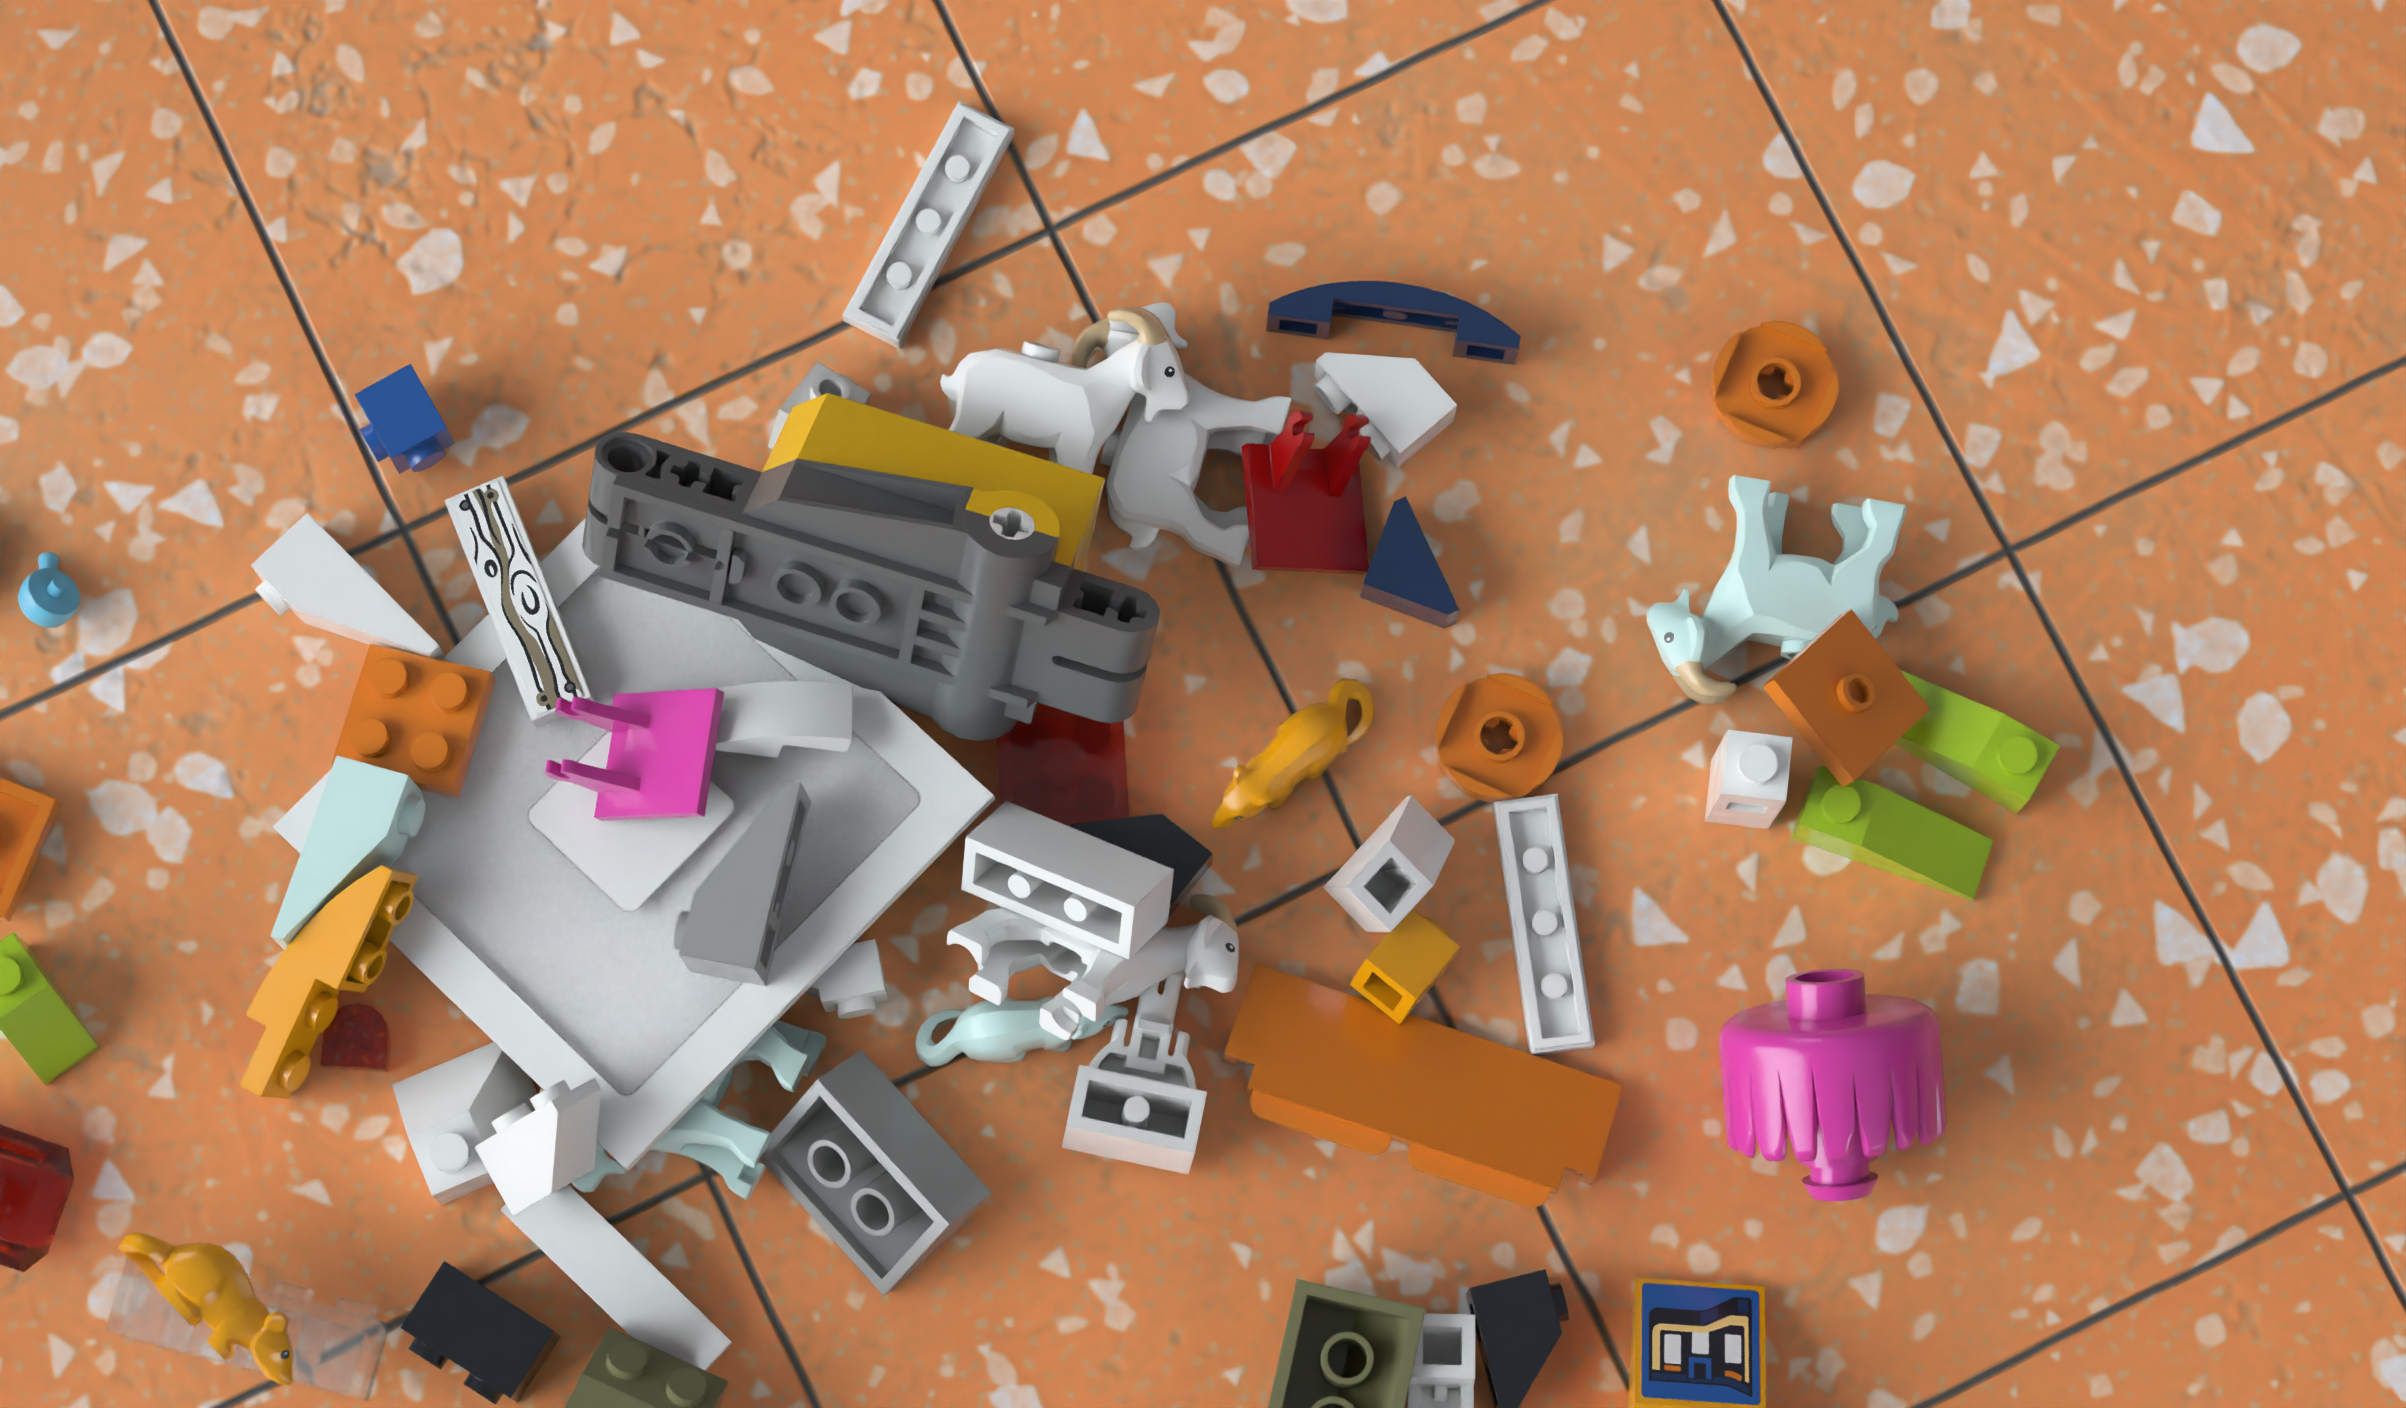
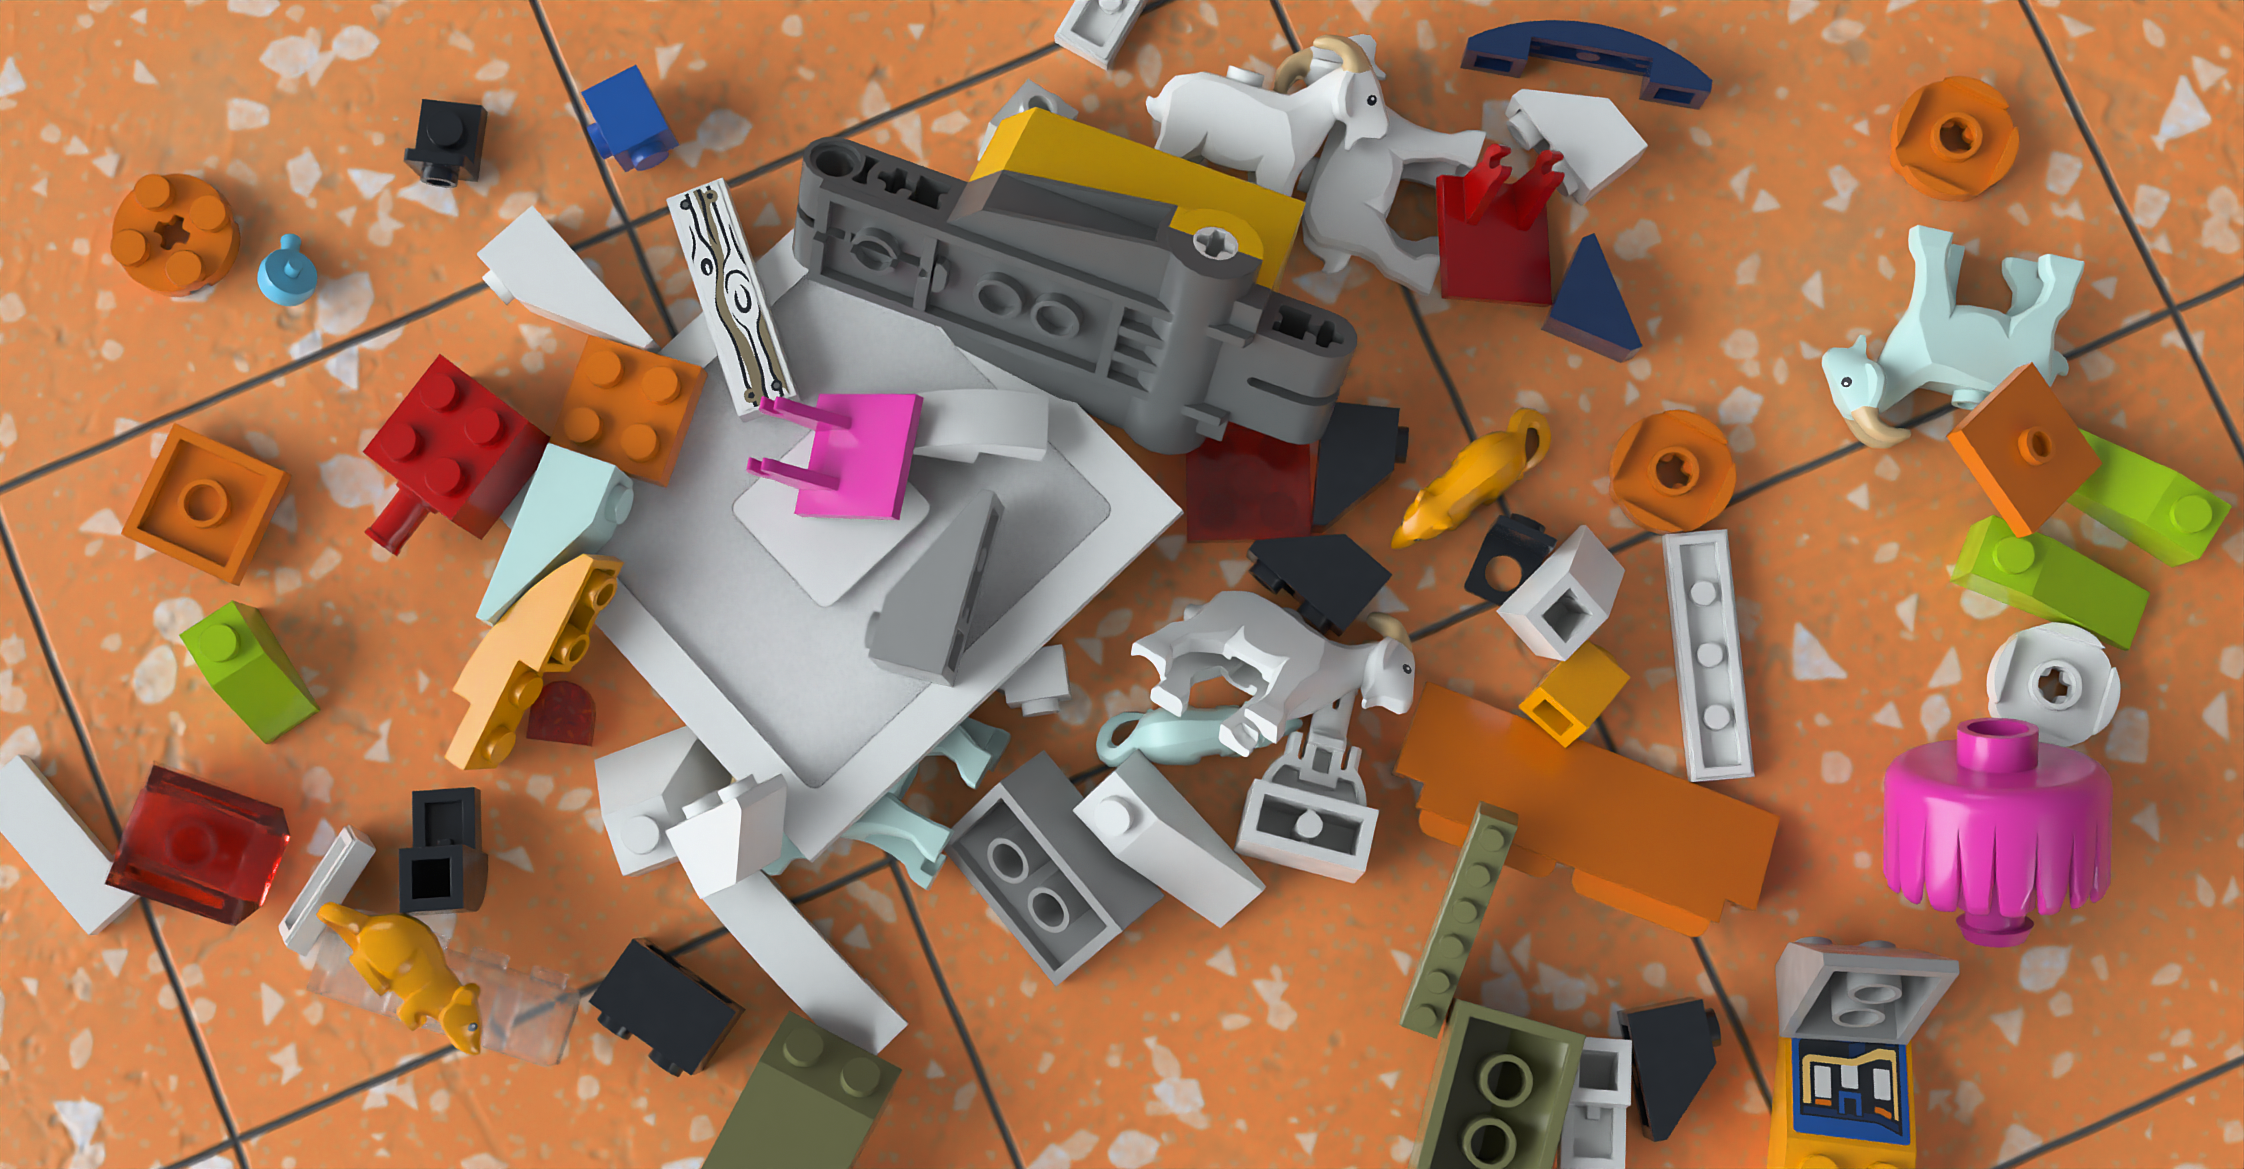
camera: 15 degrees right, 5 degrees up
white brick [961,801,1174,960] -> none
white brick [1705,730,1793,829] -> none
none -> white tile [278,824,376,957]
none -> red brick [363,354,551,556]
none -> black brick [399,787,488,916]
none -> black bracket [403,99,488,188]
none -> white slope [1073,749,1266,928]
none -> black slope [1310,402,1409,534]
none -> olive piece [1399,801,1518,1039]
none -> black bracket [1464,513,1558,607]
none -> light grey slope [1775,937,1960,1045]
none -> white plate [1986,622,2121,747]

